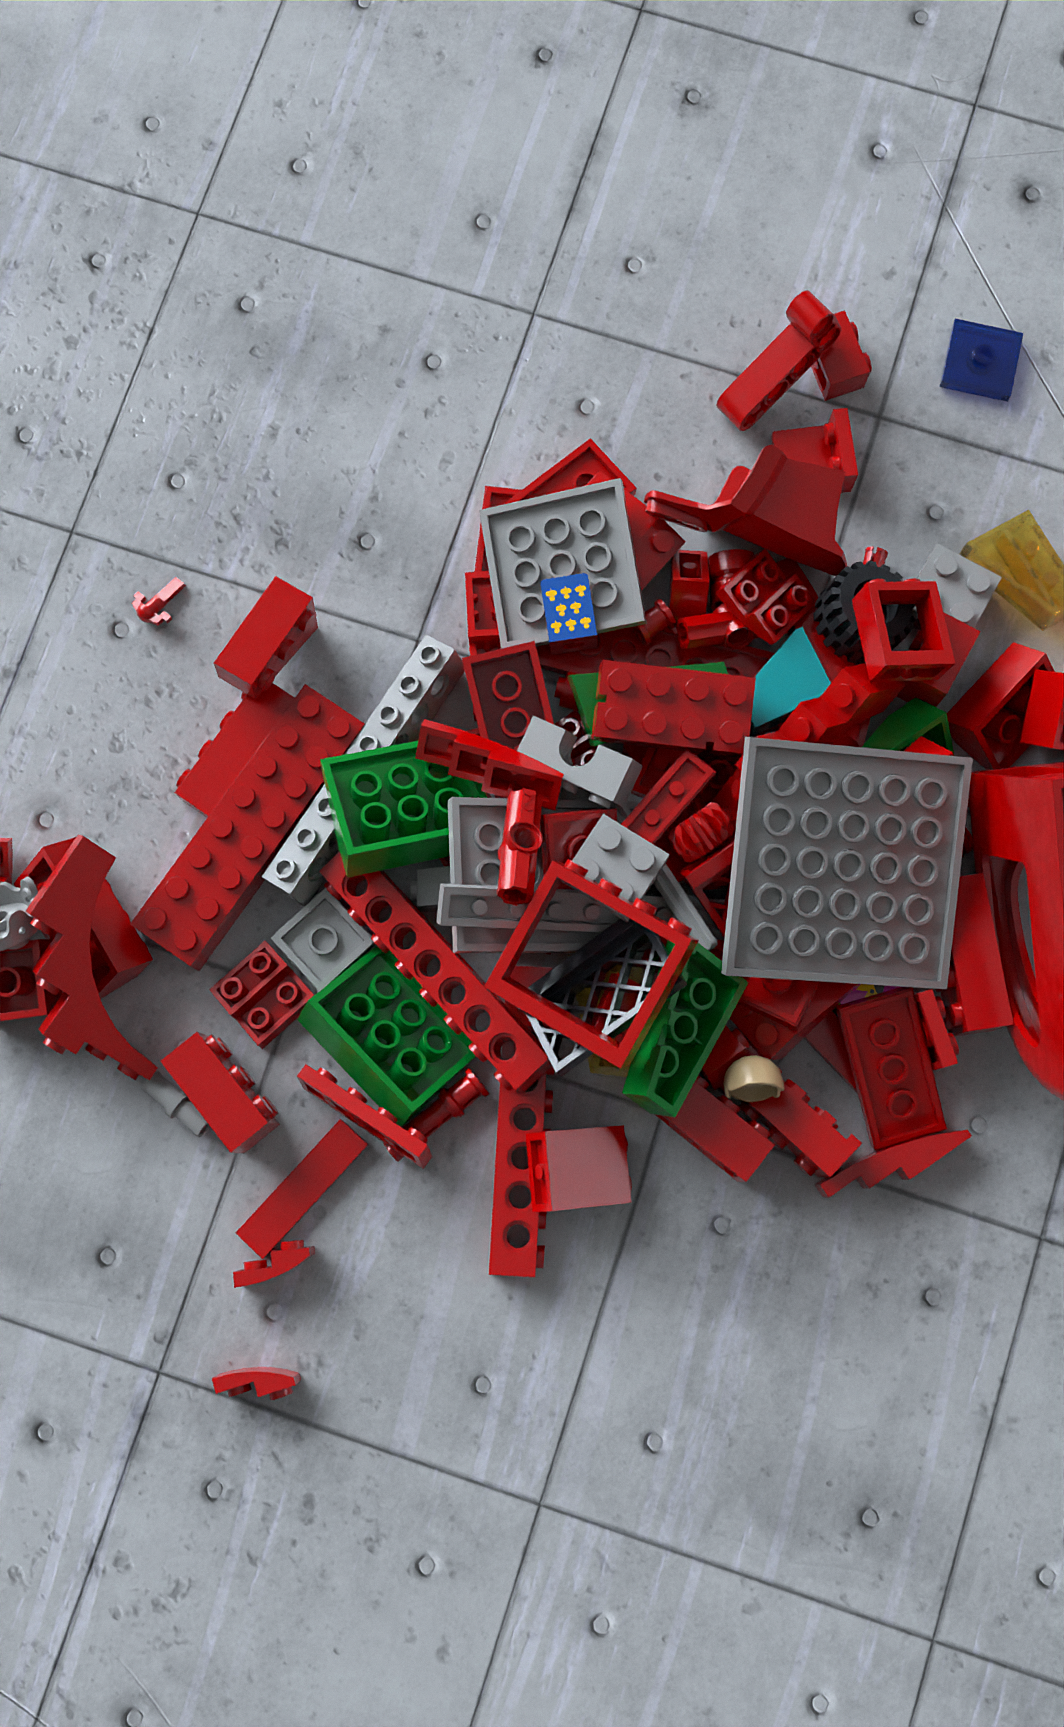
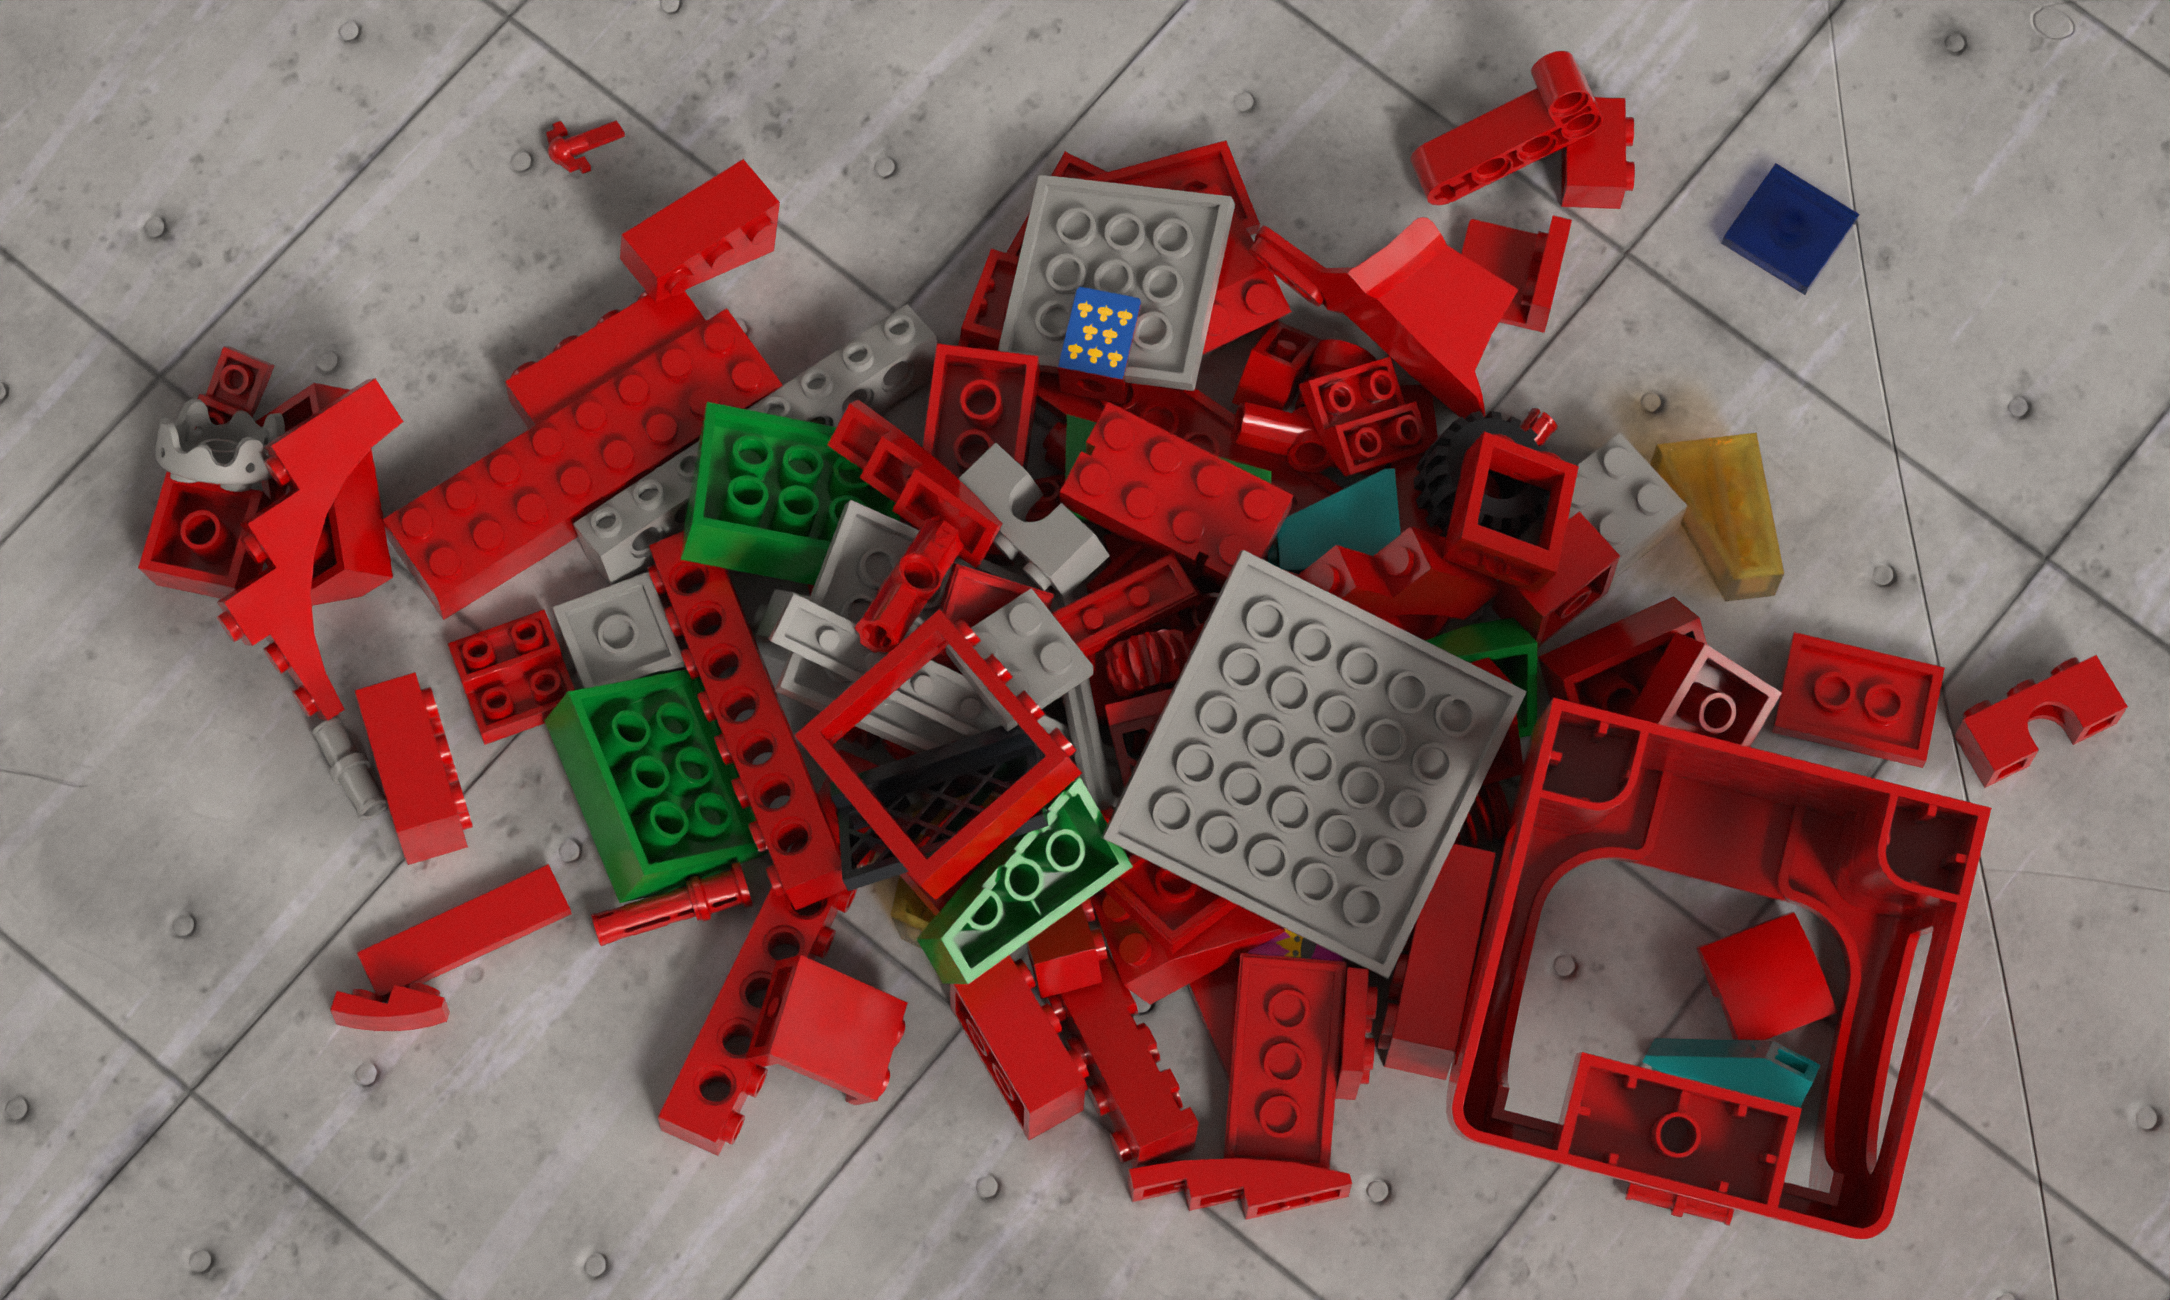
camera: 15 degrees right, 10 degrees down
red slope [212,1367,301,1400] -> none
red plate [297,1064,432,1169] -> none
red bush [631,599,676,646] -> none
tan hair [723,1055,784,1102] -> none

